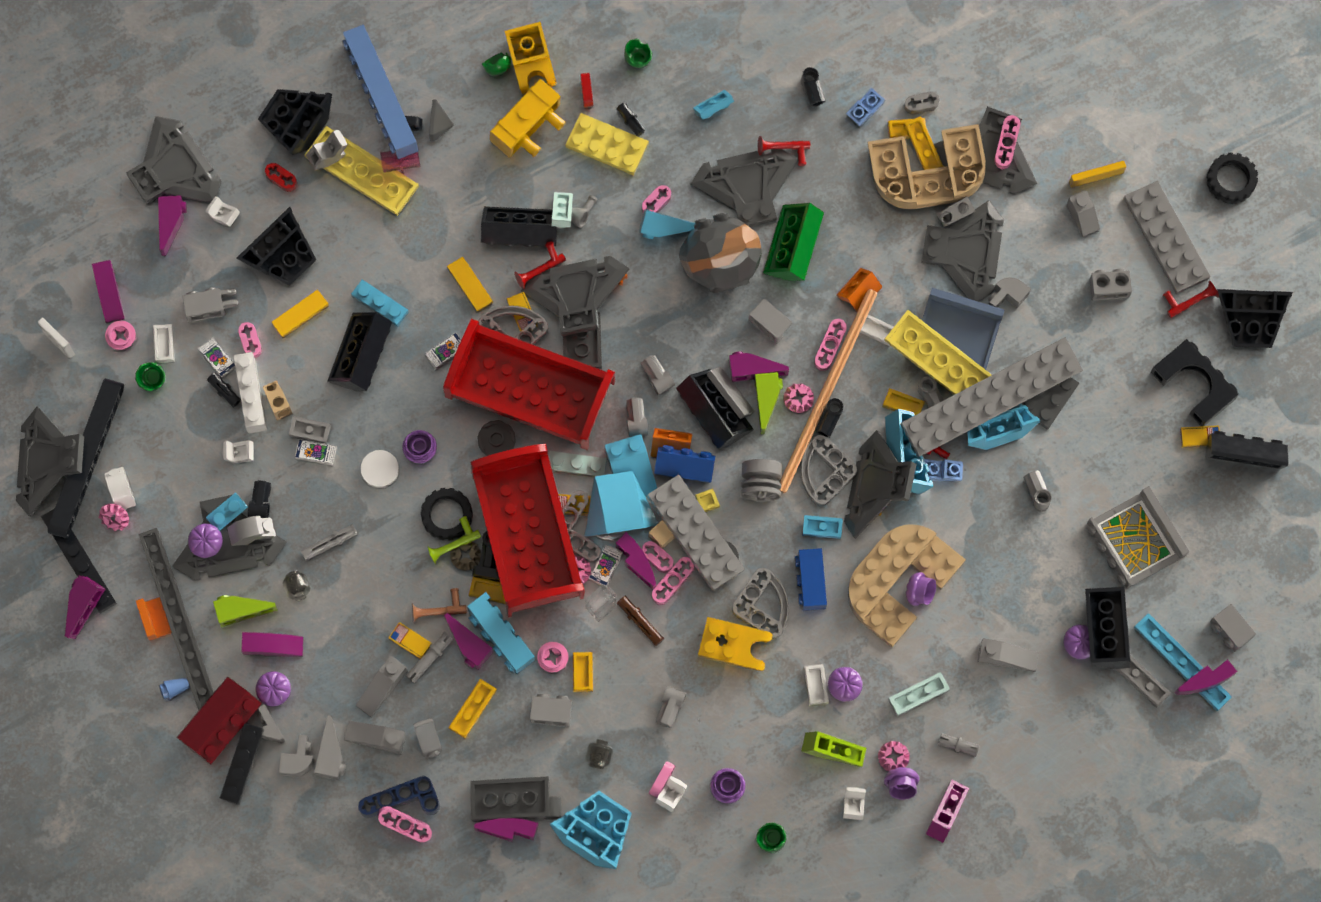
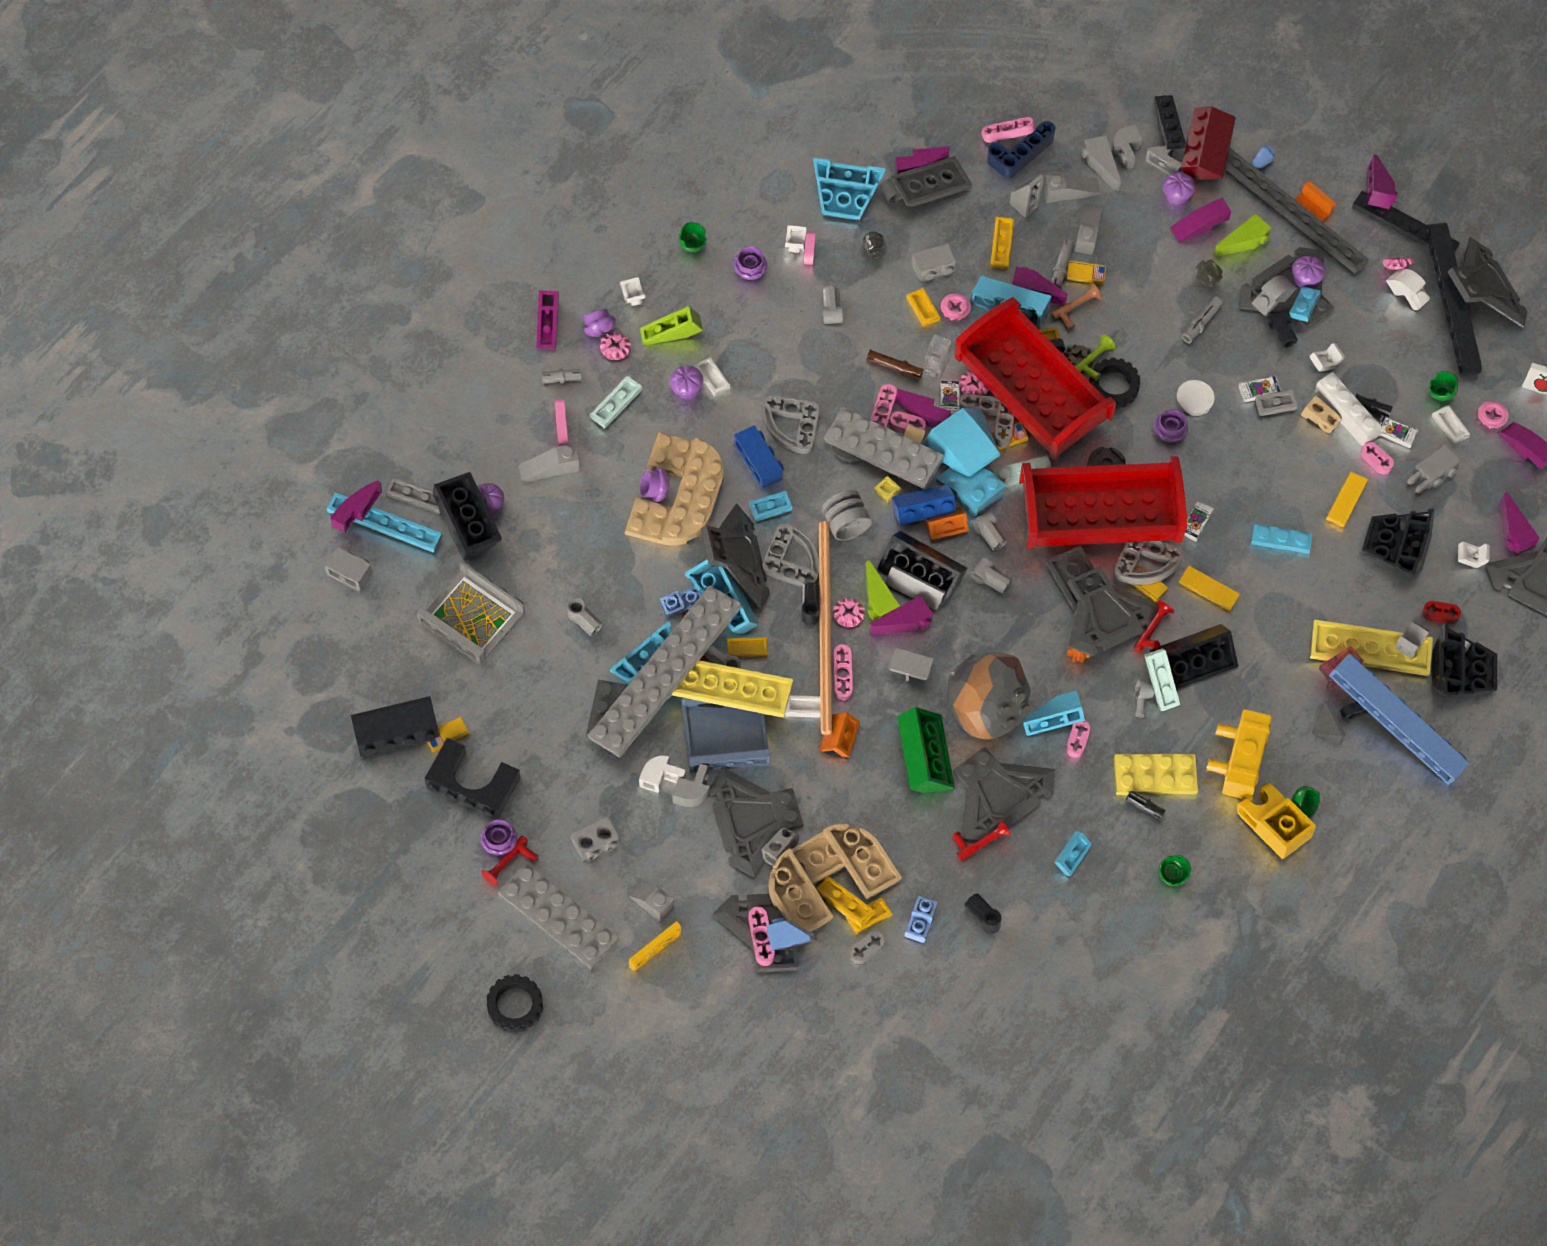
camera: 155 degrees right, 10 degrees down
black slope [327,312,392,391] -> none
red beam [580,73,593,107] -> none
yellow brick [698,617,773,671] -> none
black wedge [1217,289,1293,348] -> none
none -> medium lavender piece [480,820,517,856]
none -> bright pink beam [554,399,568,446]
none -> white brick [639,756,686,793]
none -> medium blue slope [766,918,817,950]

